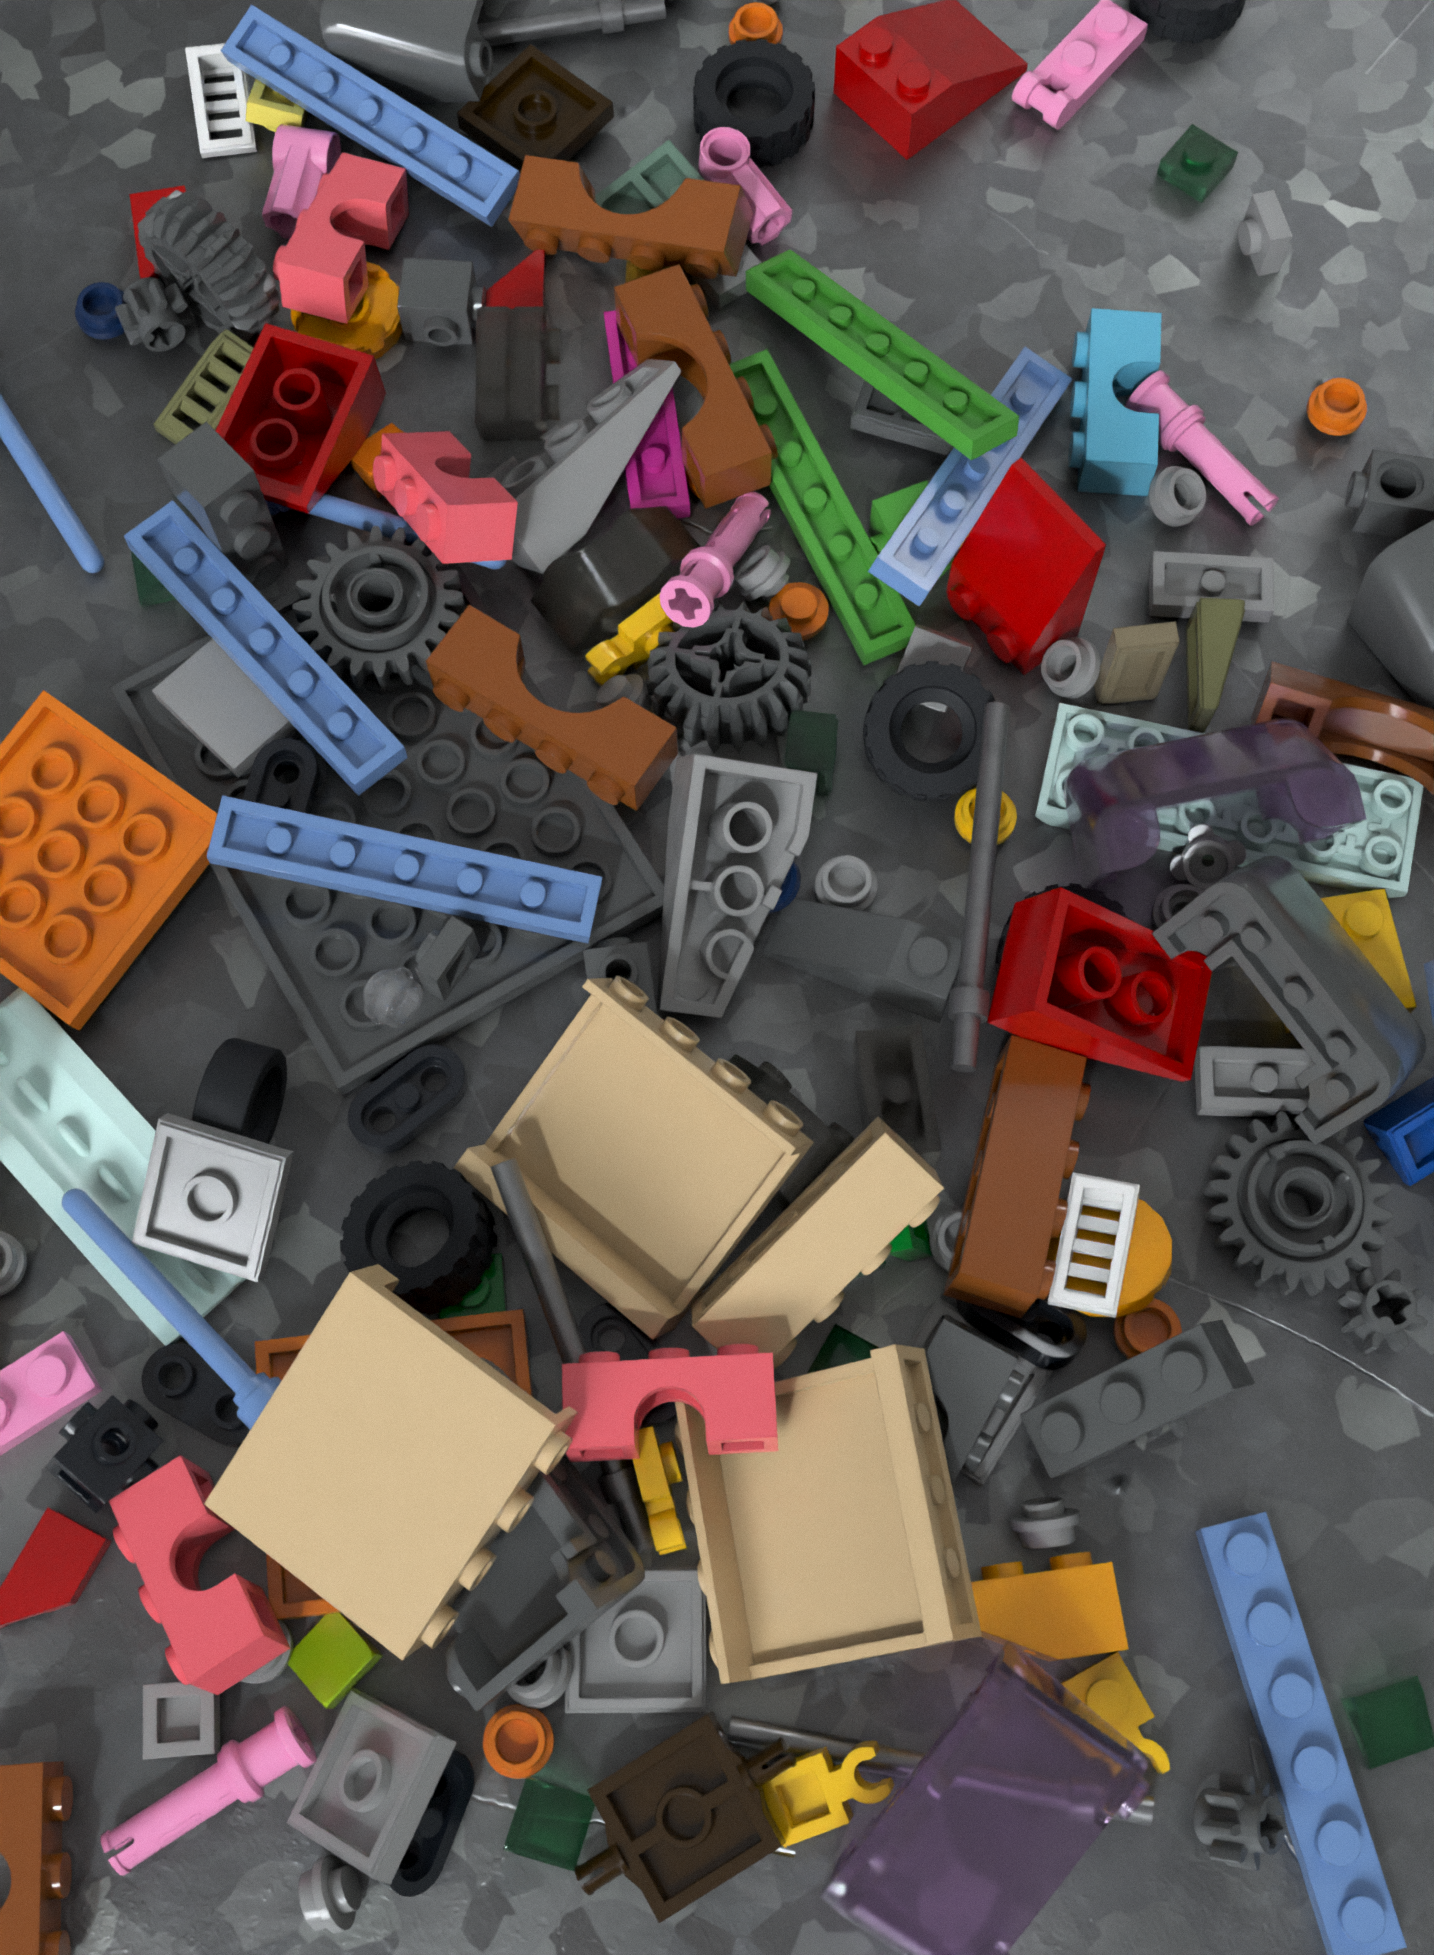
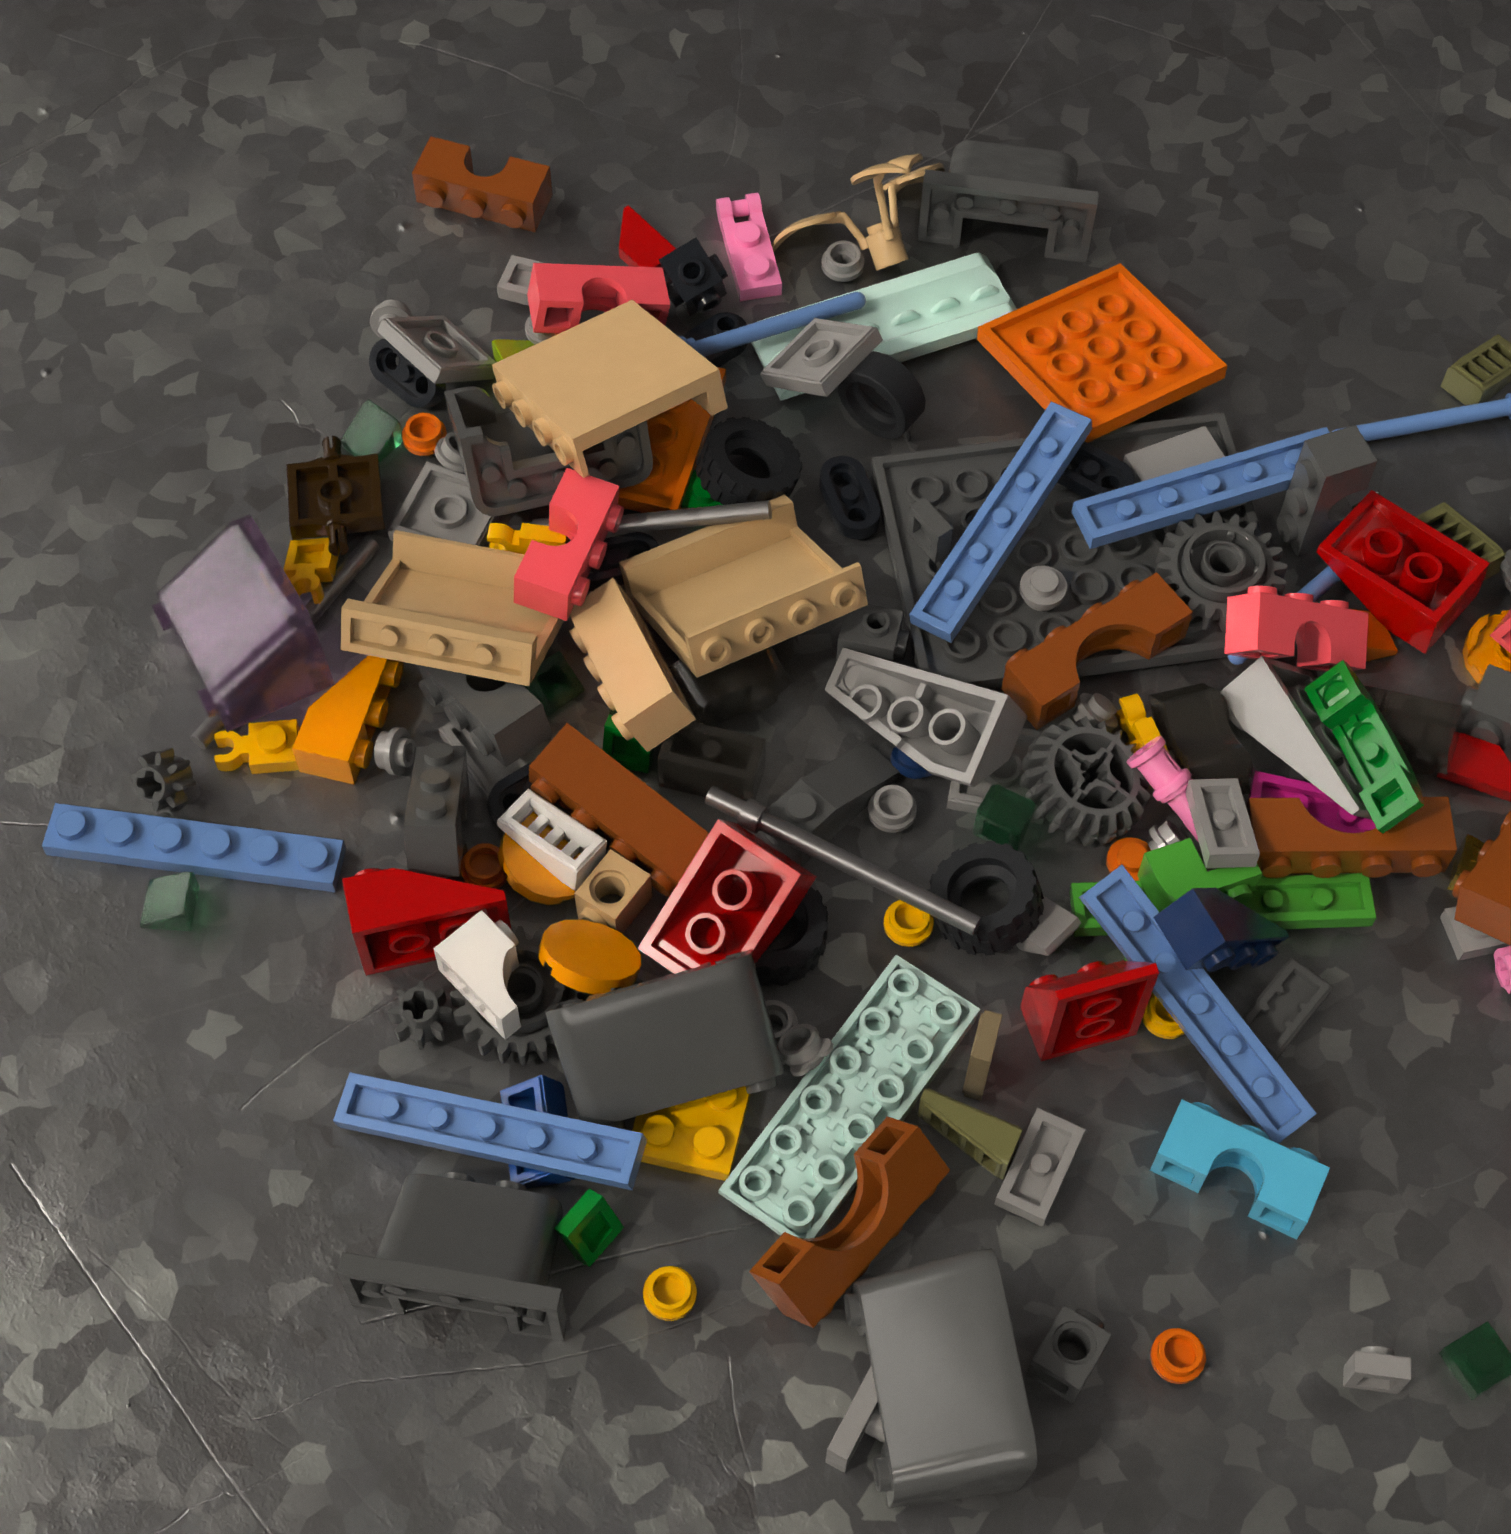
camera: 110 degrees right, 10 degrees down
bright pink pin [100,1705,317,1876] -> none
clear plate [363,966,423,1028] -> none
bright green plate [745,249,1019,461] -> none
light grey plate [1041,637,1101,699] -> none
clear purple windscreen [1064,719,1366,889] -> none
bright pink pin [1125,370,1278,526] -> none
light grey plate [1149,466,1206,527] -> none
none -> red slope [342,868,512,976]
none -> white arch [433,910,521,1040]
none -> light orange tile [538,919,641,995]
none -> tan brick [574,849,652,934]
none -> light grey plate [1019,566,1067,611]
none -> bright green brick [1137,838,1262,912]
none -> dark blue slope [1153,887,1290,972]
none -> light grey plate [1185,778,1260,868]
none -> green slope [1304,660,1424,834]

